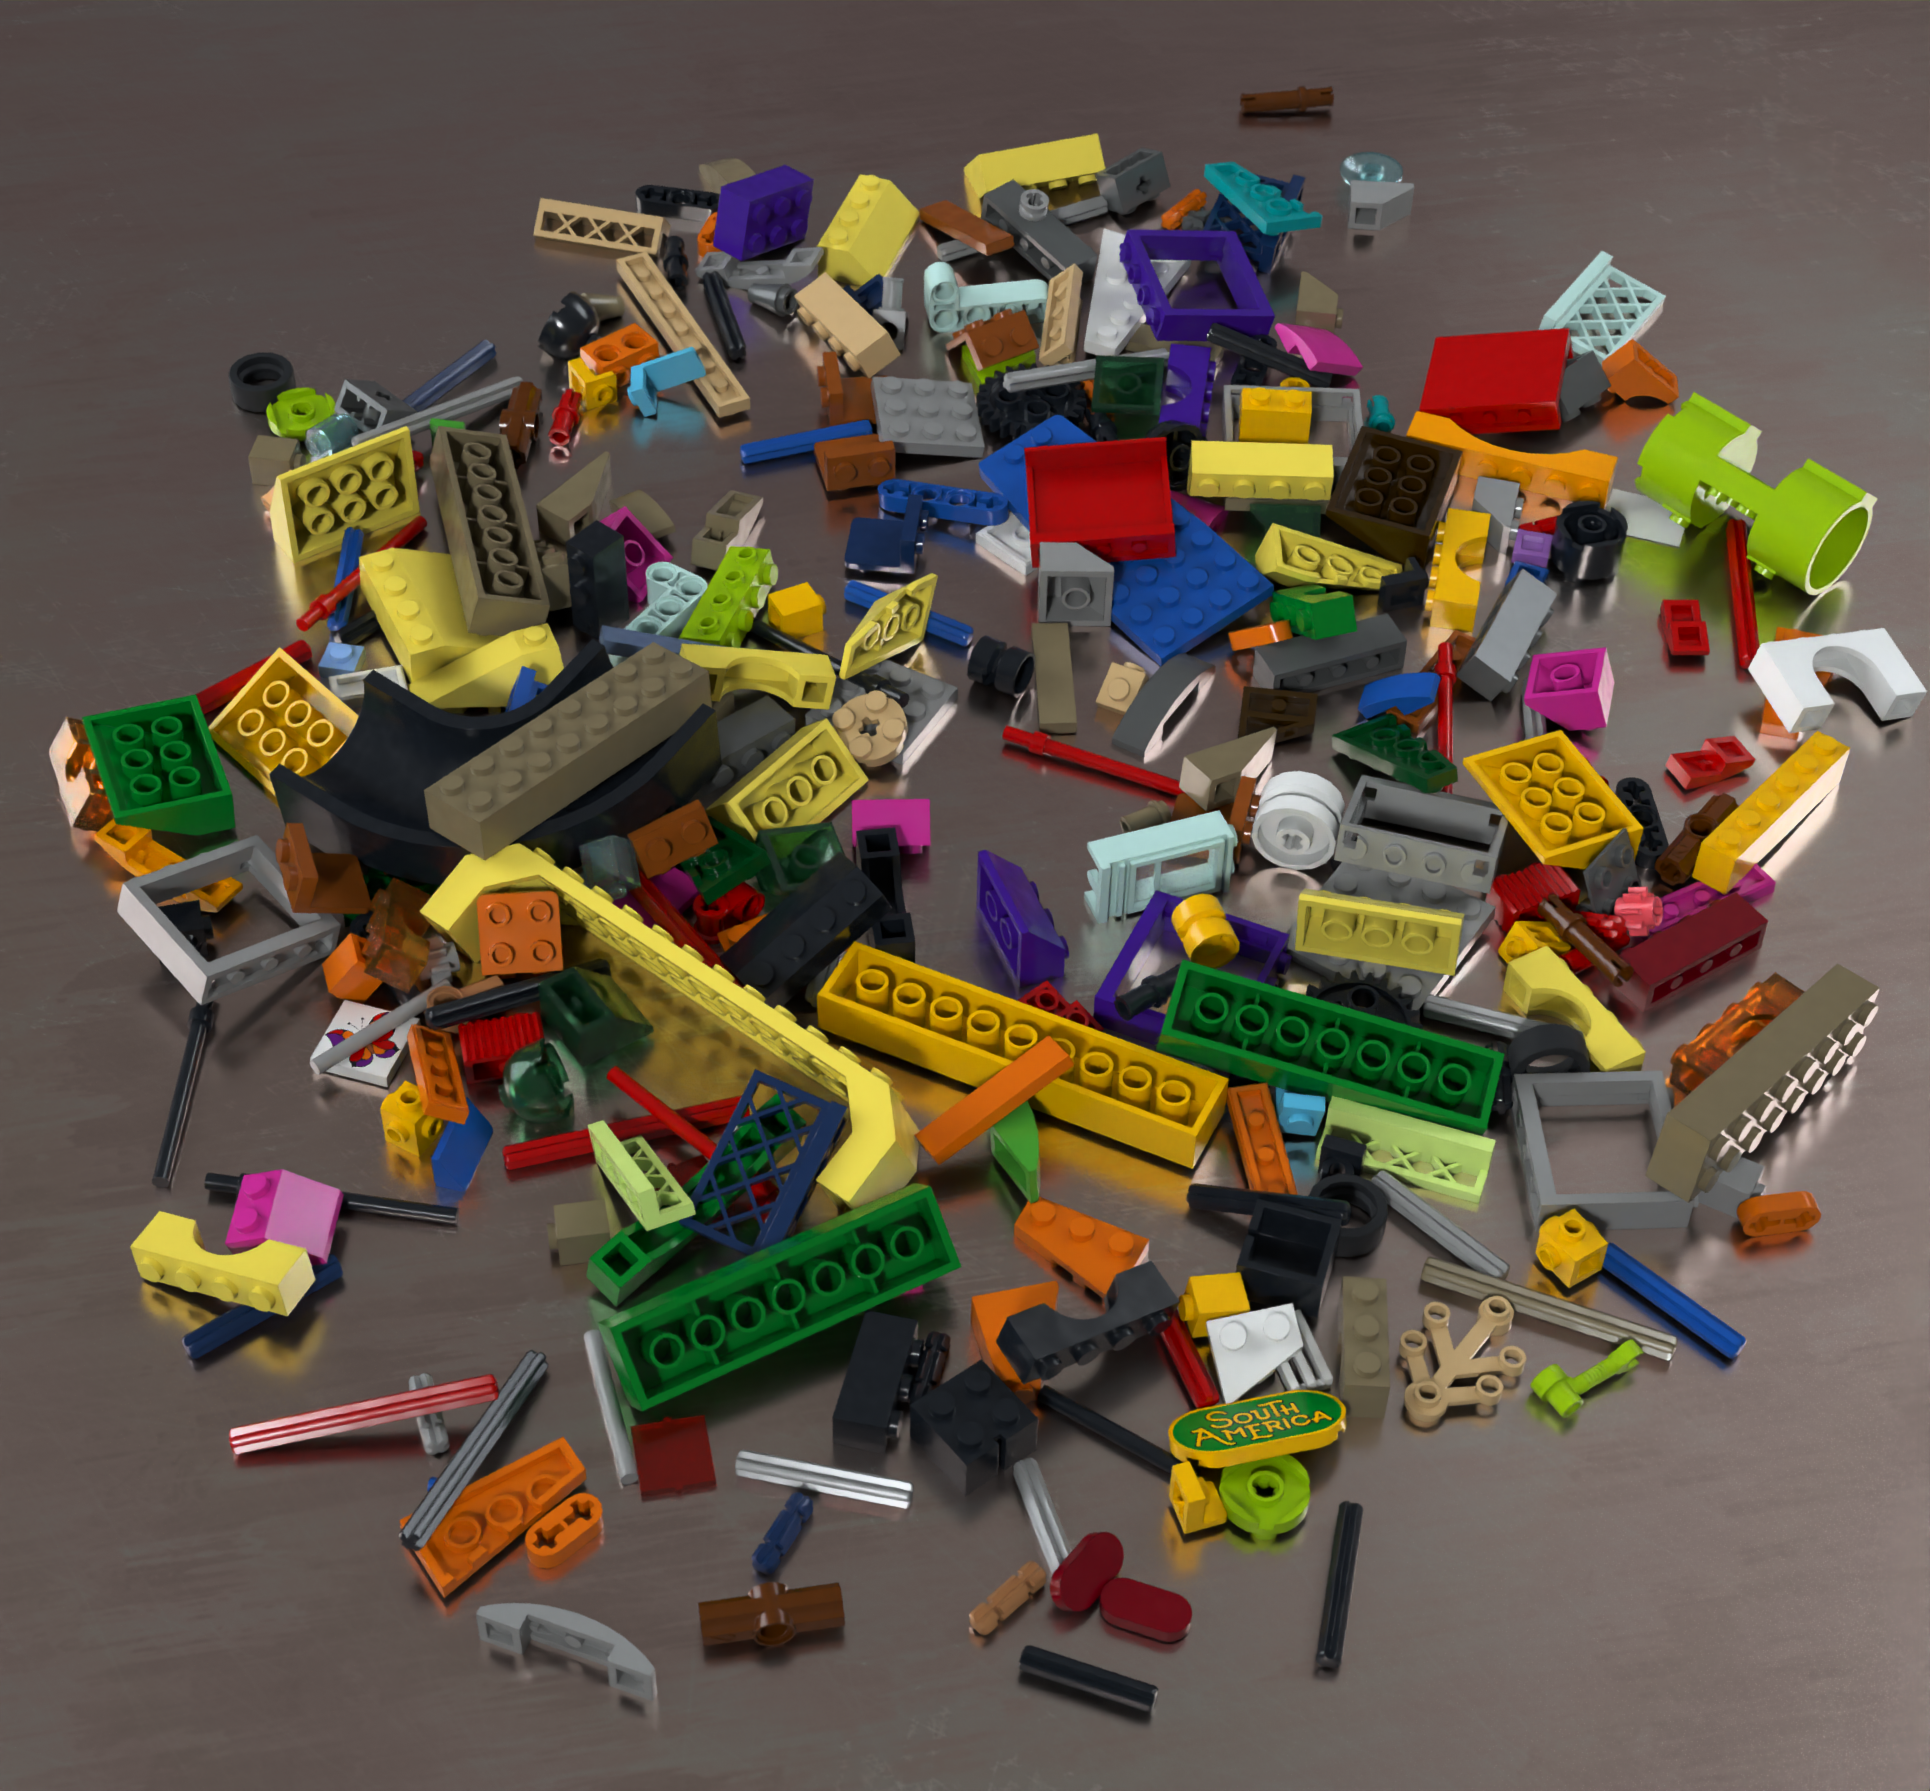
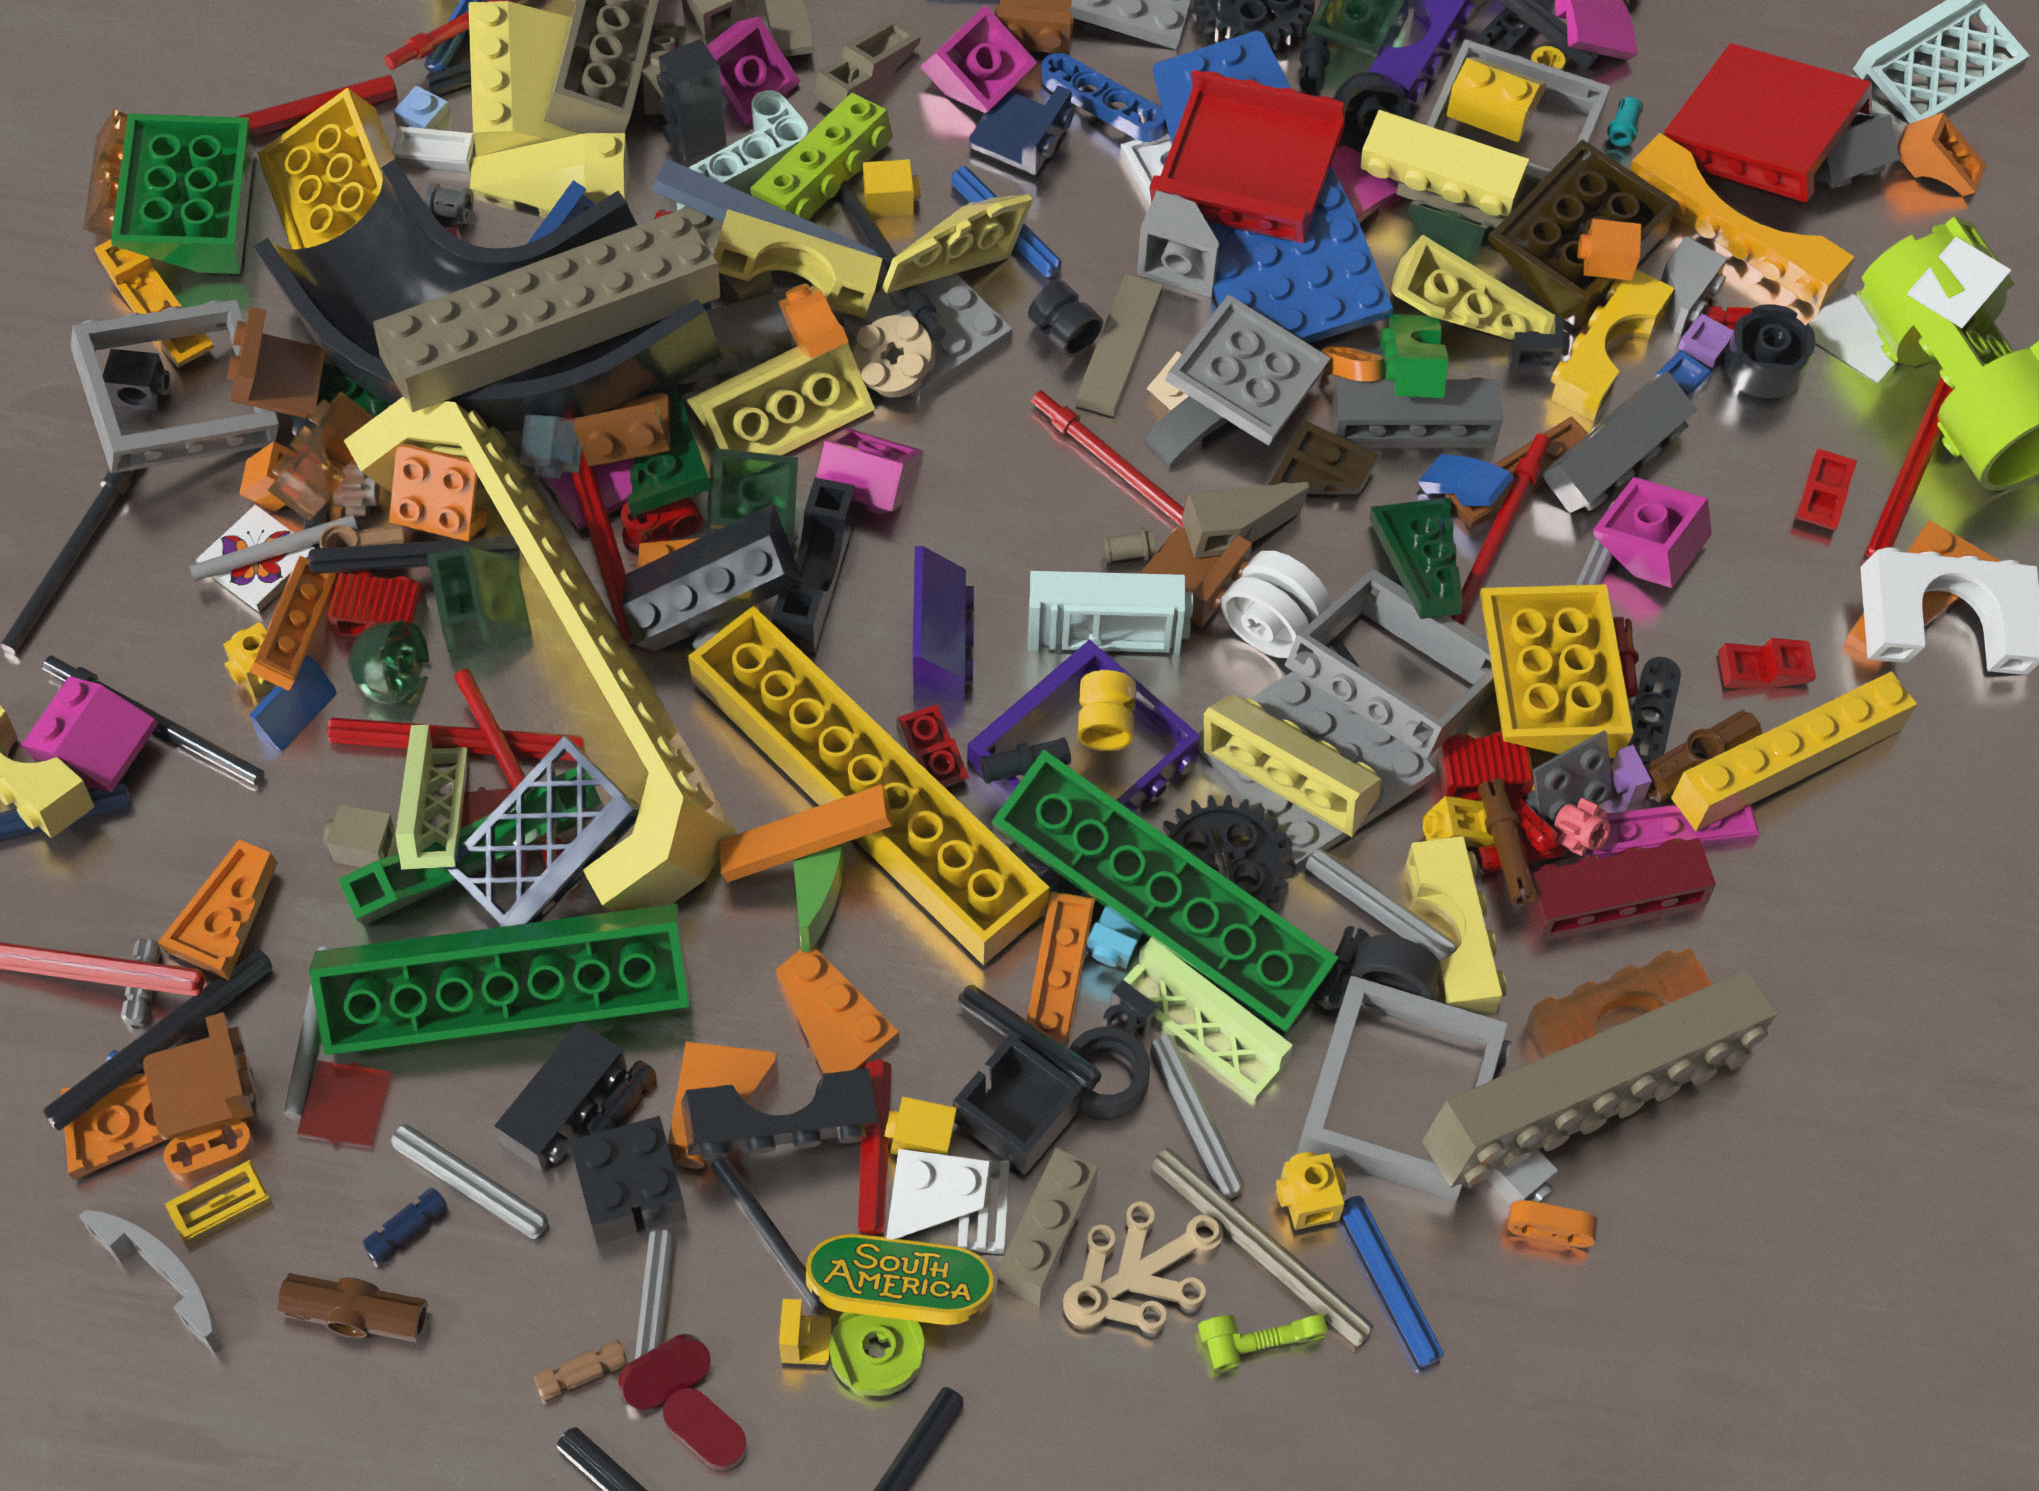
camera: 20 degrees right, 15 degrees up
none -> dark orange bracket [143,1012,255,1140]
none -> orange wing [158,839,278,980]
none -> yellow tile [164,1160,272,1247]
none -> orange arch [778,284,849,359]
none -> dark pink slope [920,5,1037,113]
none -> light grey plate [1165,294,1331,446]
none -> orange brick [1578,219,1641,281]
none -> medium lavender plate [1610,745,1652,806]
none -> white sticker [1907,237,2011,328]

